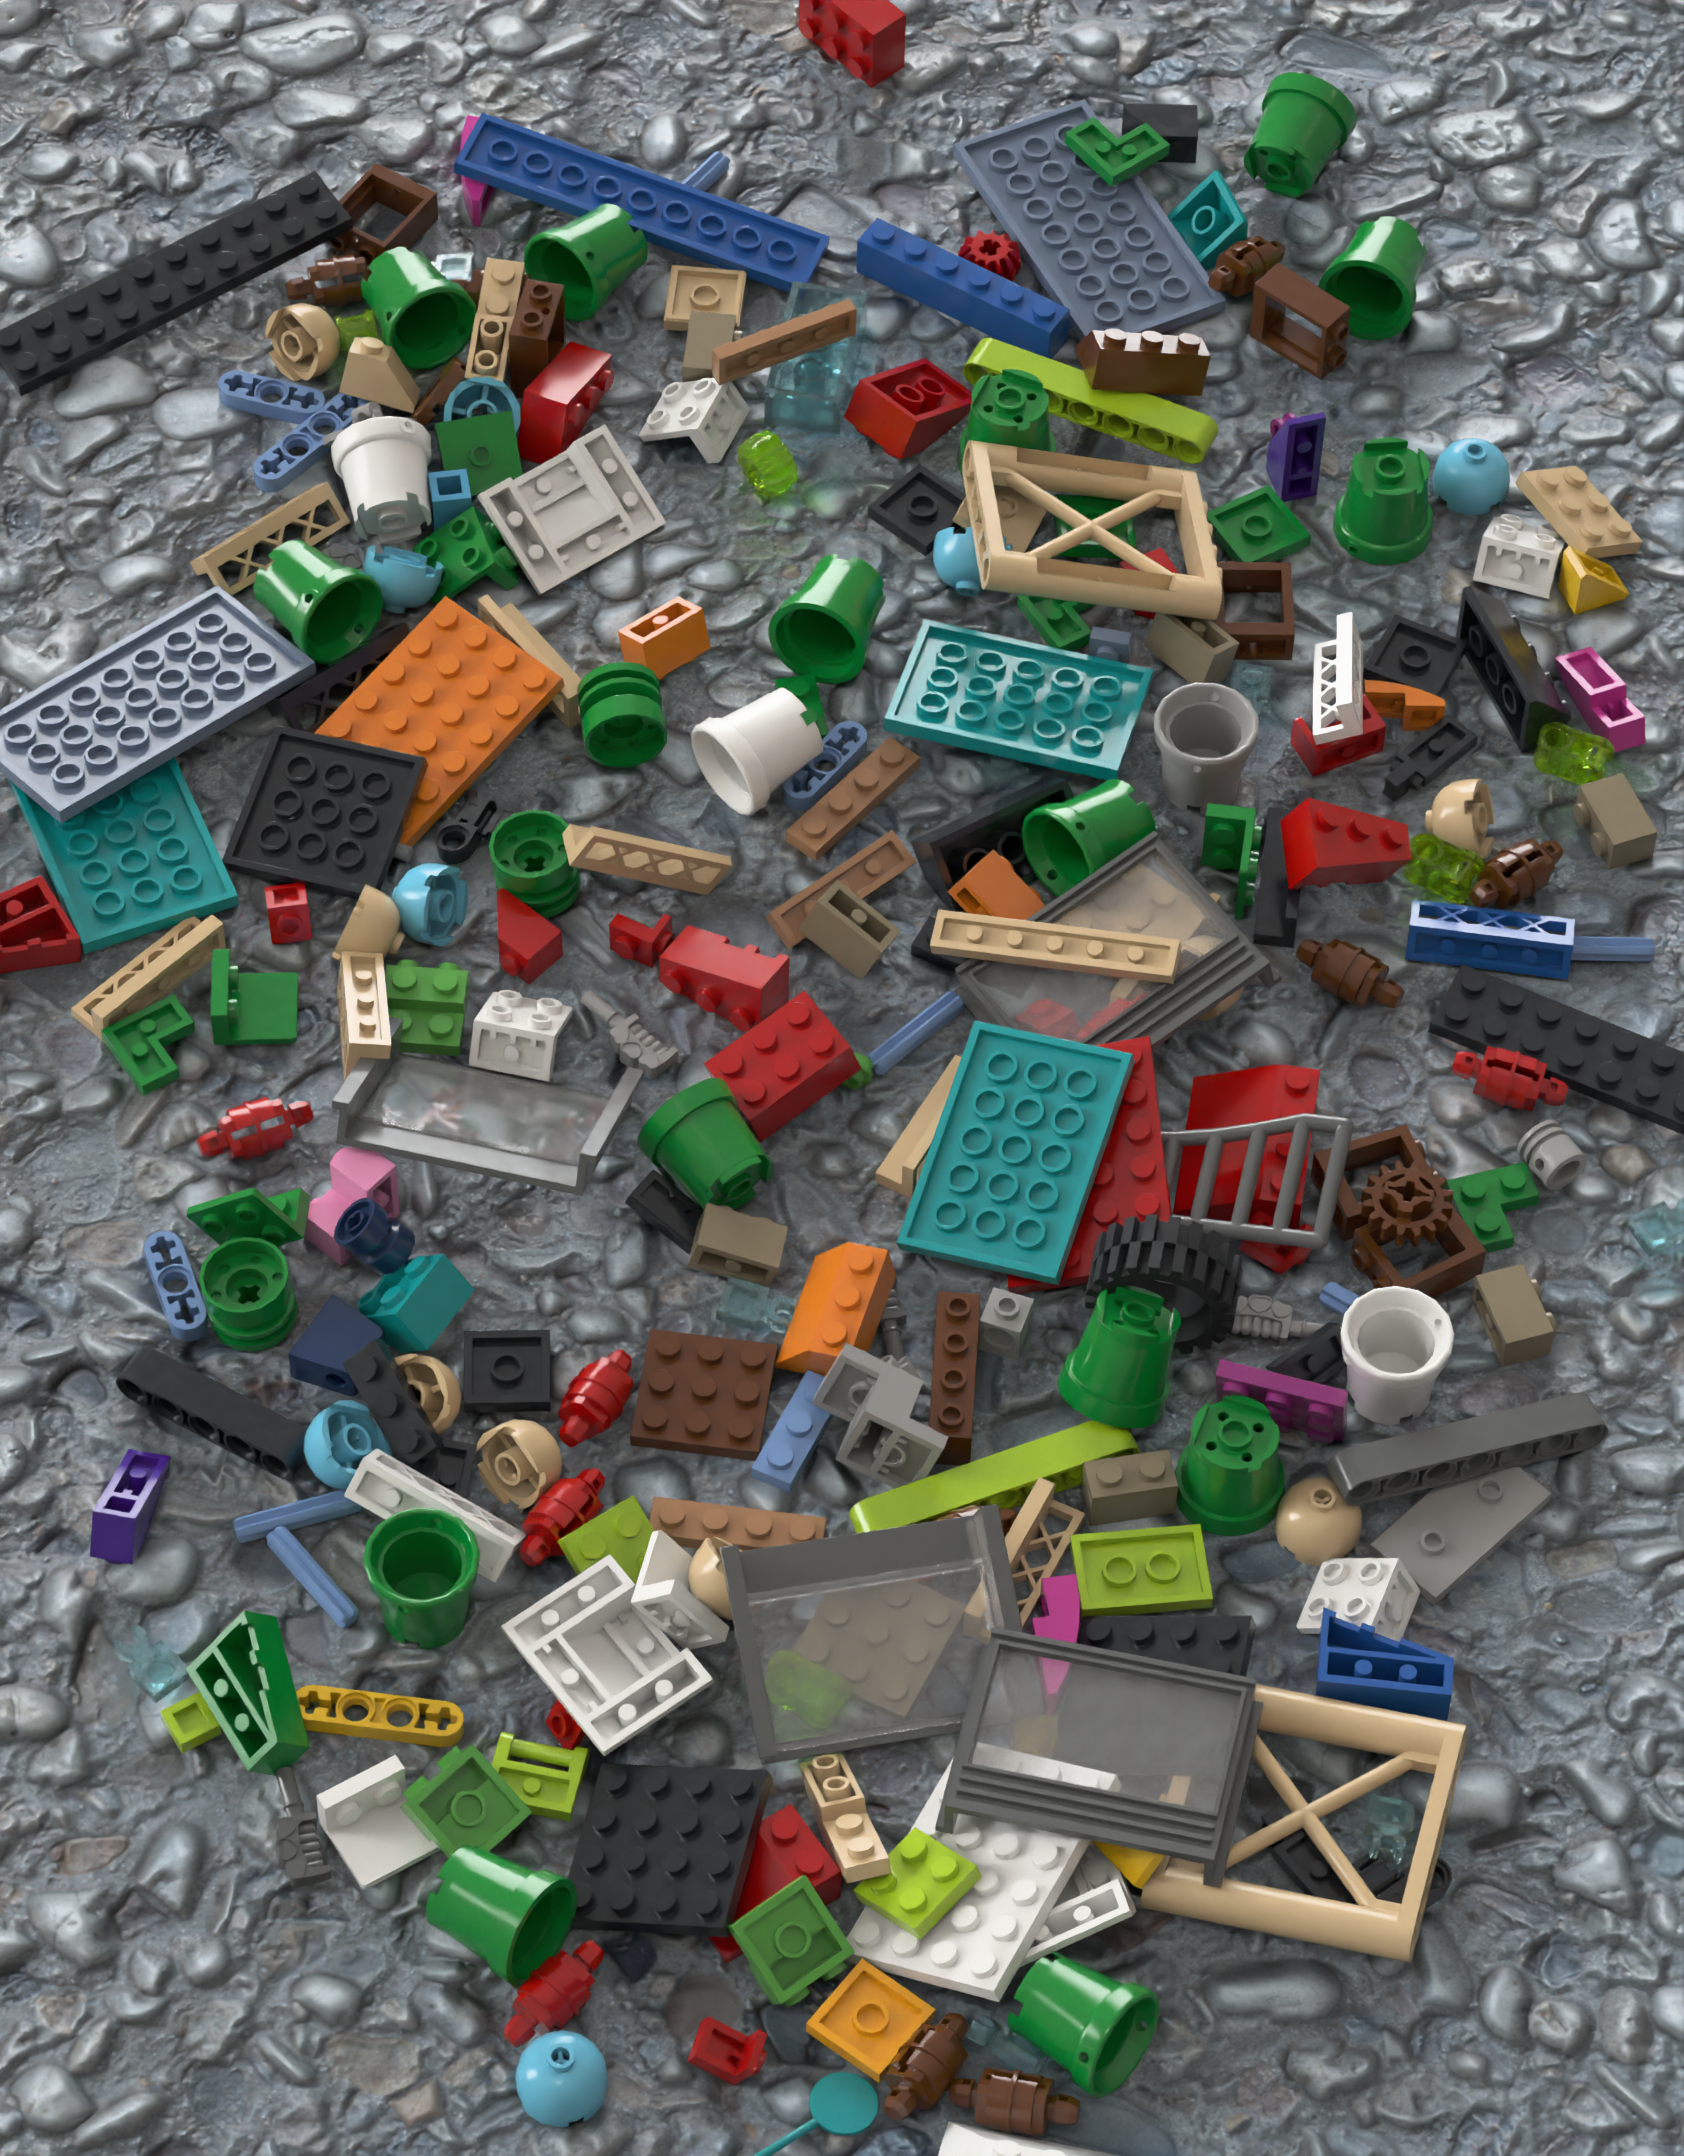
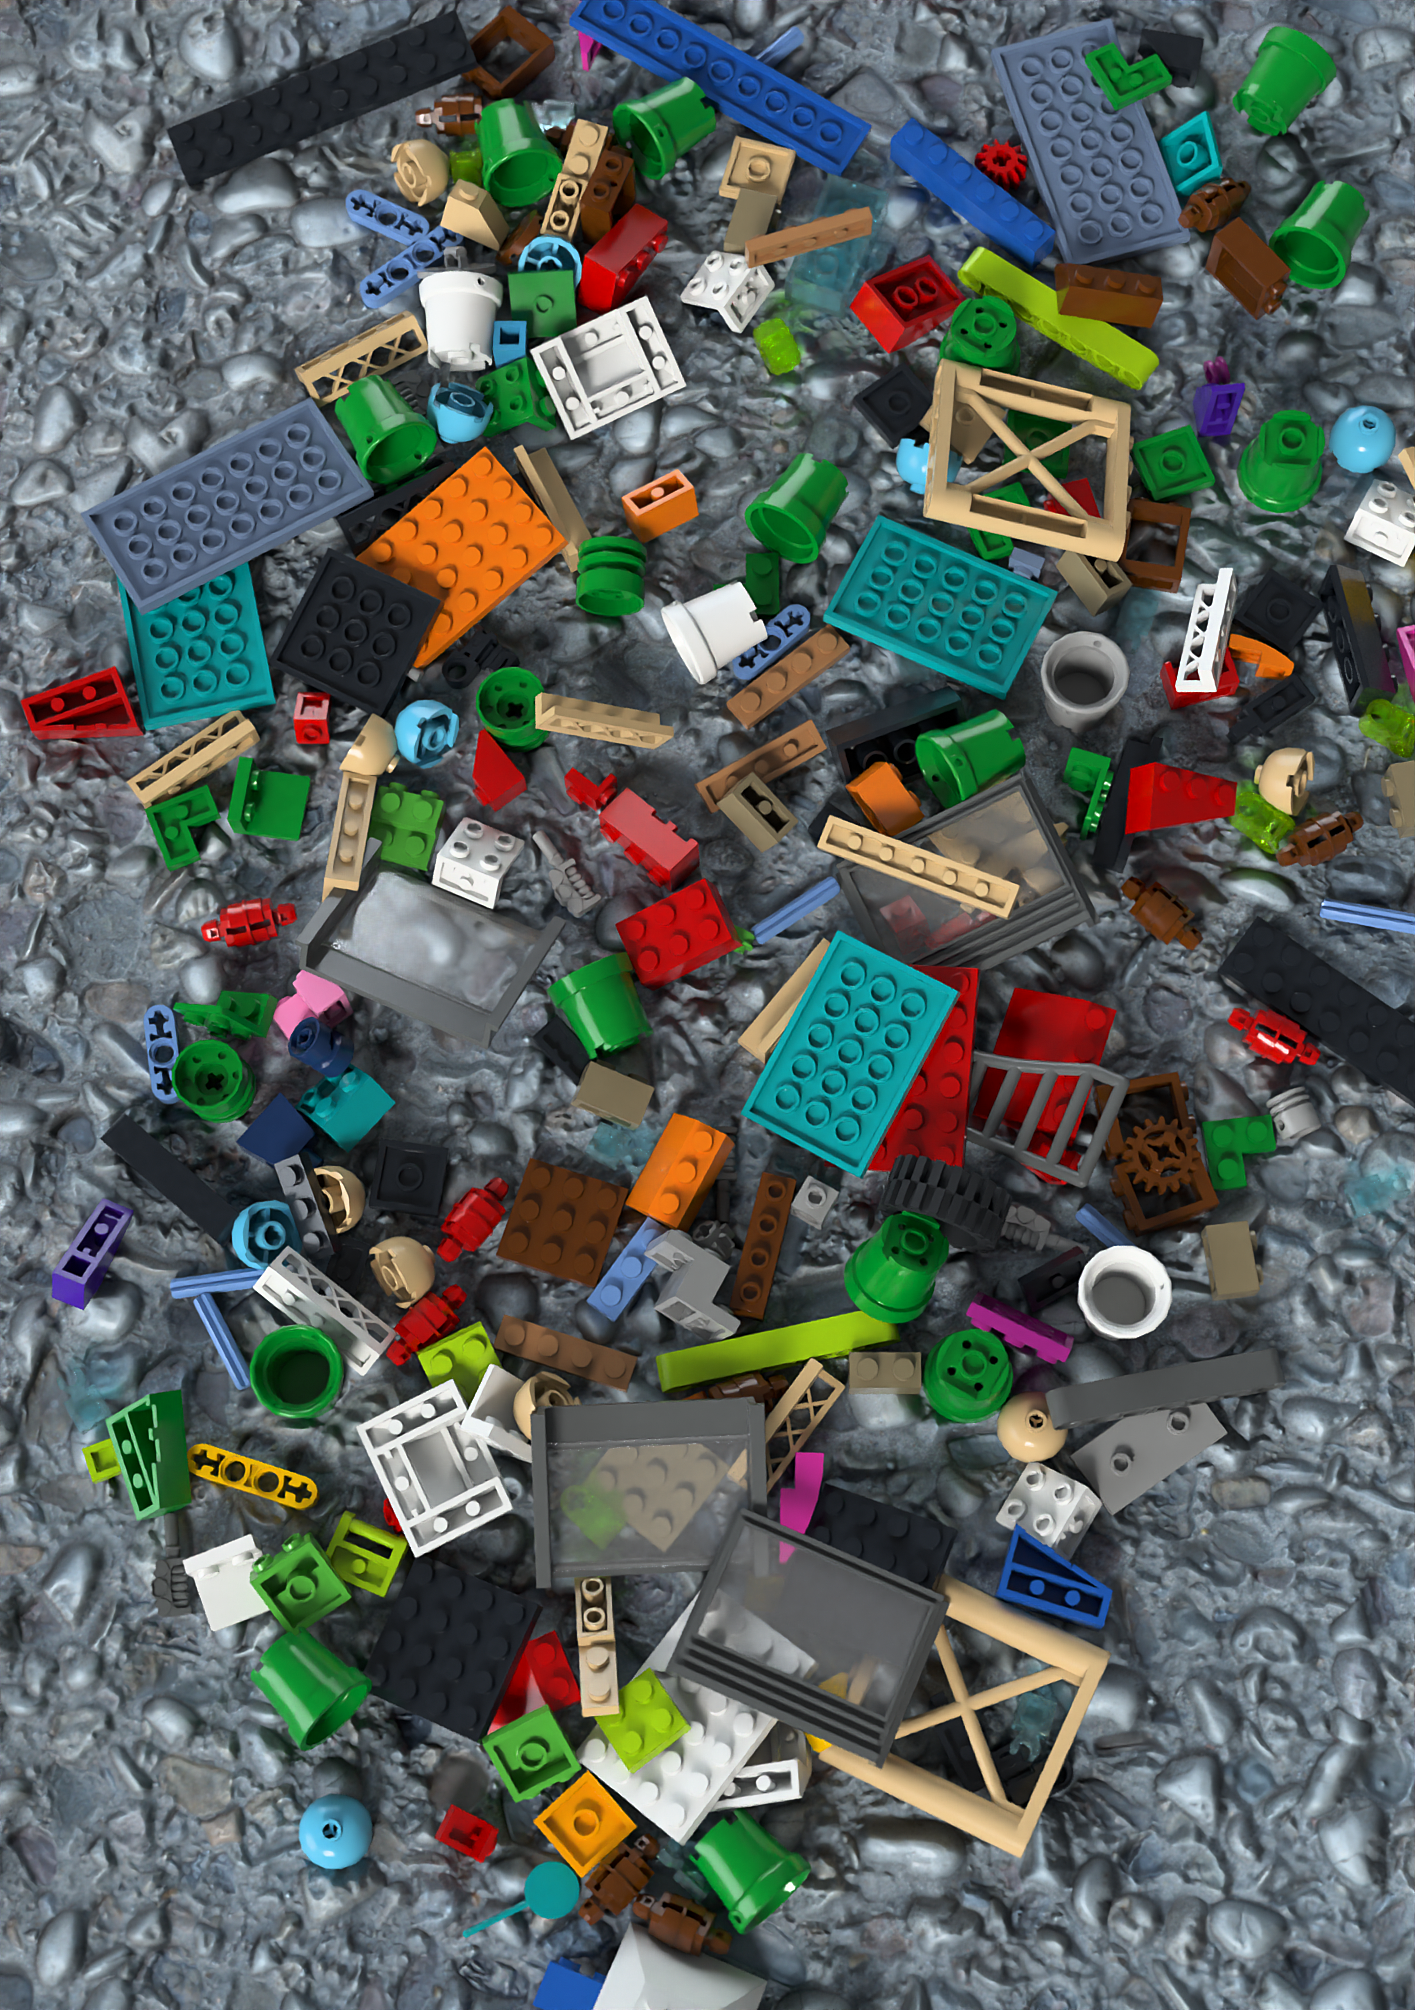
camera: 15 degrees right, 20 degrees up
red piece [503,1940,604,2048] -> none
lime plate [1070,1524,1213,1619] -> none
blue fence [1405,899,1575,980] -> none

